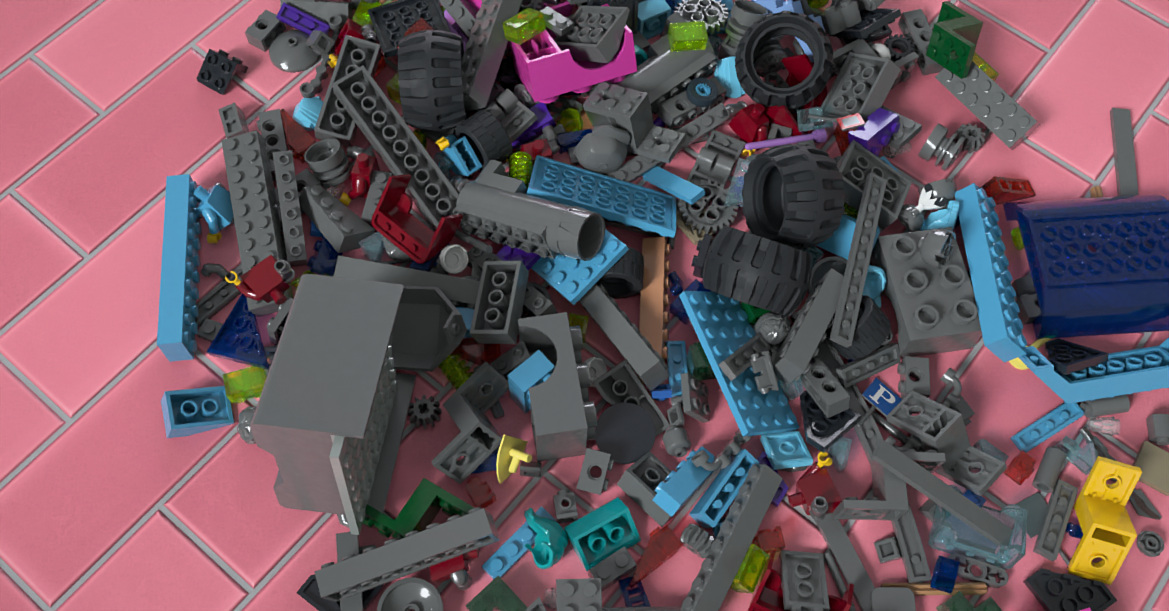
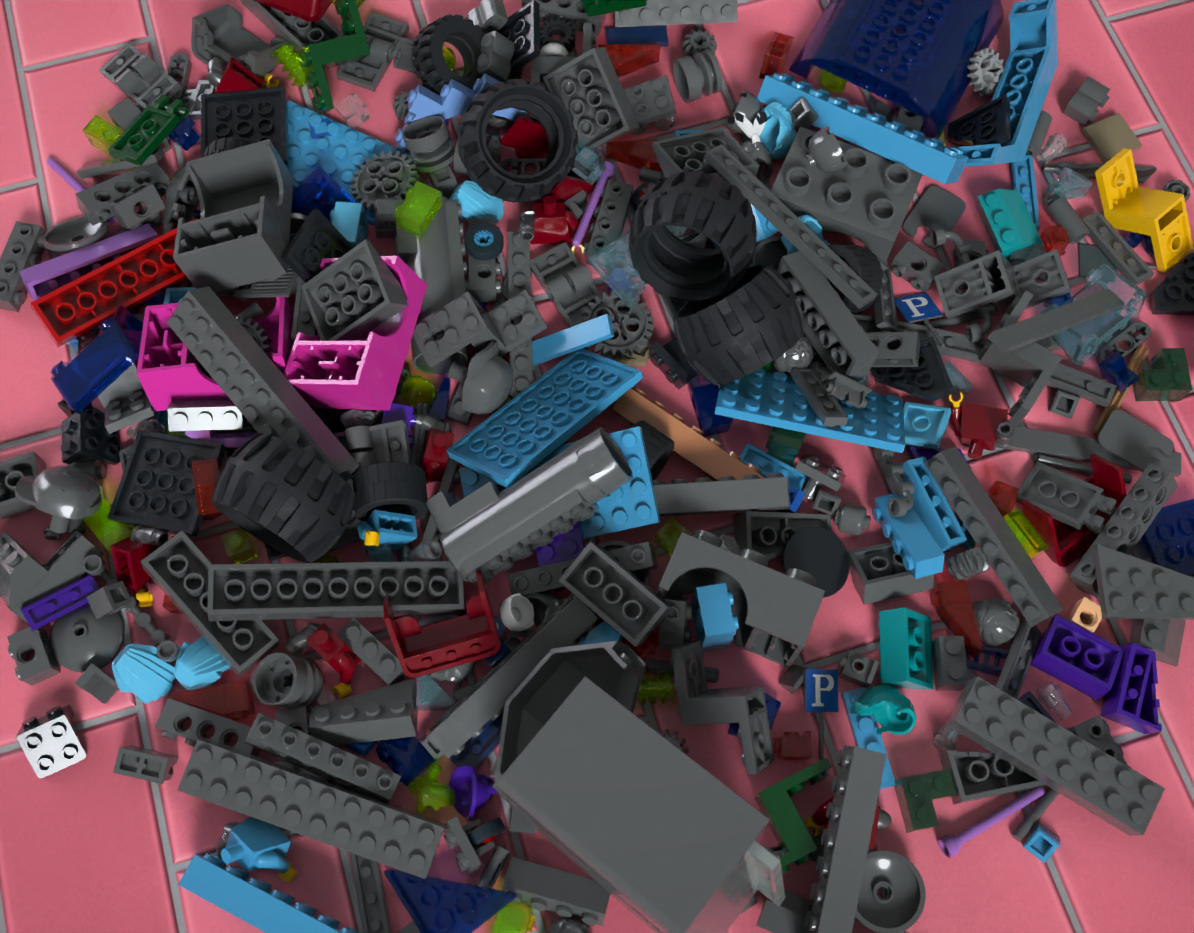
camera: 55 degrees left, 5 degrees up
dark grey arm [201,263,231,281] -> none
dark red torso [225,255,295,305] -> none
dark grey bar [454,230,493,253] -> none
light yellow shield [496,435,532,484] -> none
clear neon green brick [502,8,546,45] -> none
clear neon green piece [509,152,532,189] -> none
dark grey plate [535,6,574,36] -> none
dark grey brick [576,448,614,495] -> none
clear blue arm [668,271,684,296] -> none
dark grey piece [808,113,865,131] -> none
dark purple wedge [848,108,900,157] -> none
none -> dark grey panel [75,663,119,704]
none -> medium azure hair [112,644,175,704]
none -> clear red slope [599,45,660,78]
none -> dark blue tile [606,25,668,50]
none -> dark grey slope [788,97,819,129]
none -> blue piece [804,669,839,760]
none -> dark grey piece [902,186,966,249]
none -> light grey gear [967,48,1004,96]
none -> dark grey hair [971,597,1019,646]
none -> teal slope [977,189,1044,260]

